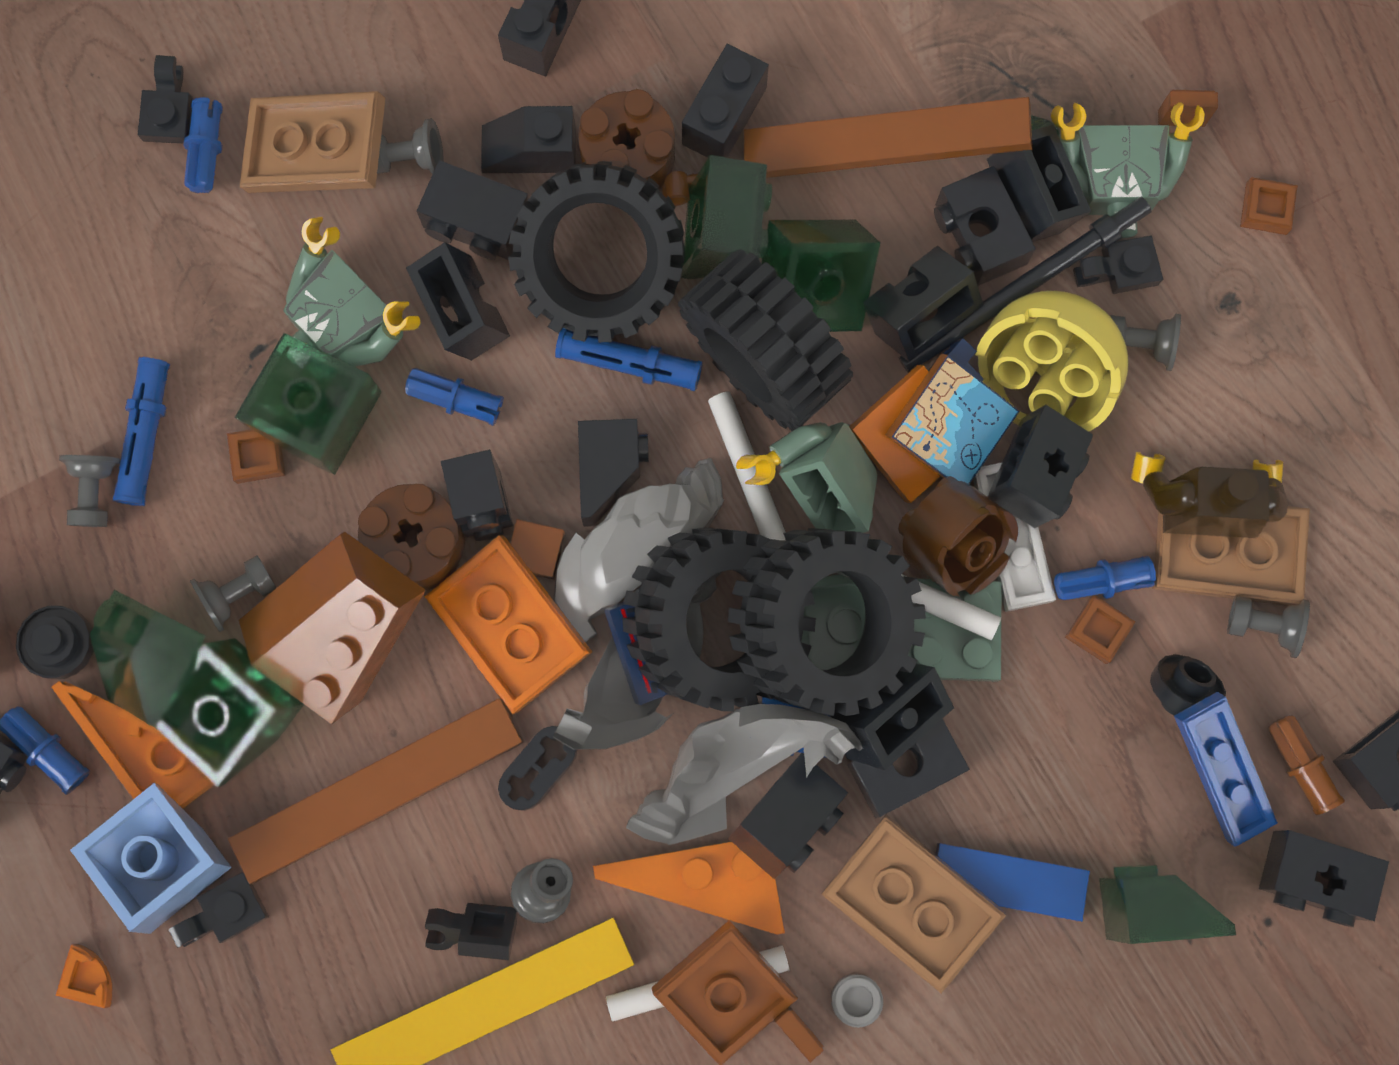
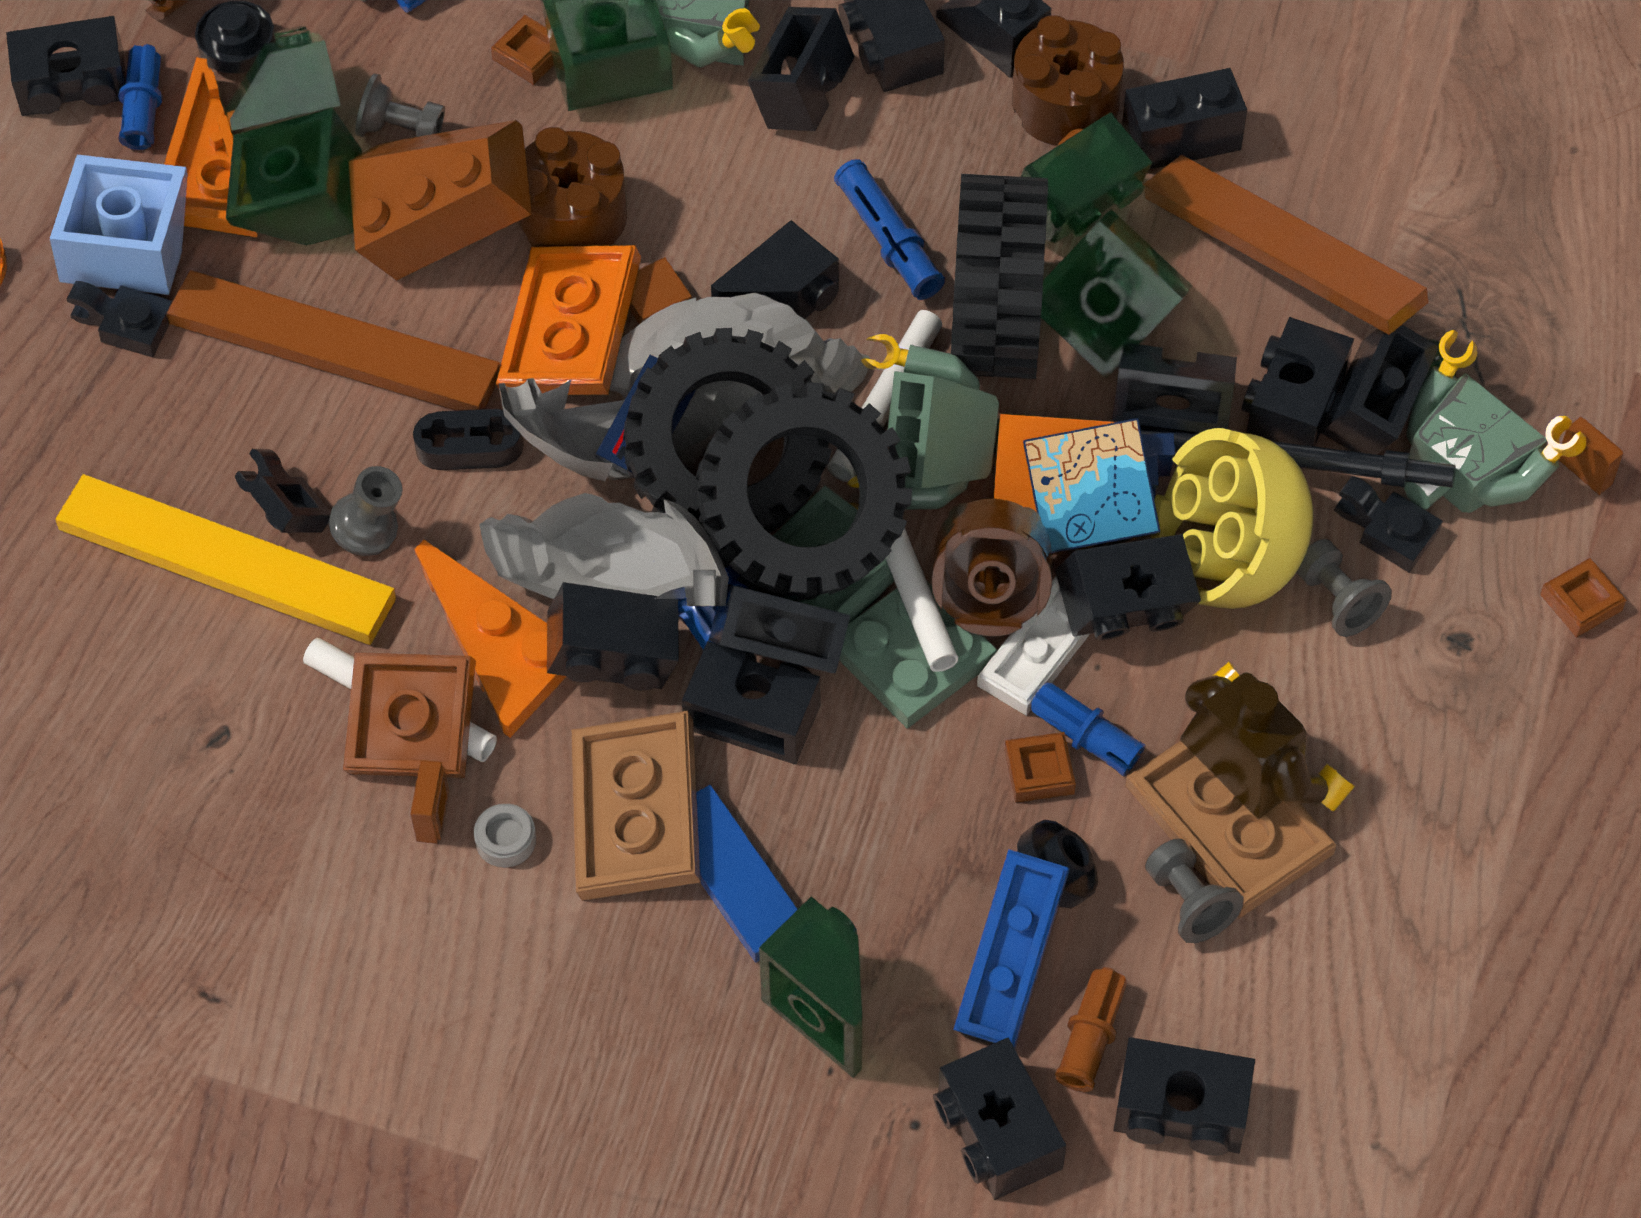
camera: 50 degrees right, 20 degrees down
blue axle [405,368,504,426] -> none
black brick [441,449,513,541] -> none
black tyre [508,161,686,343] -> none

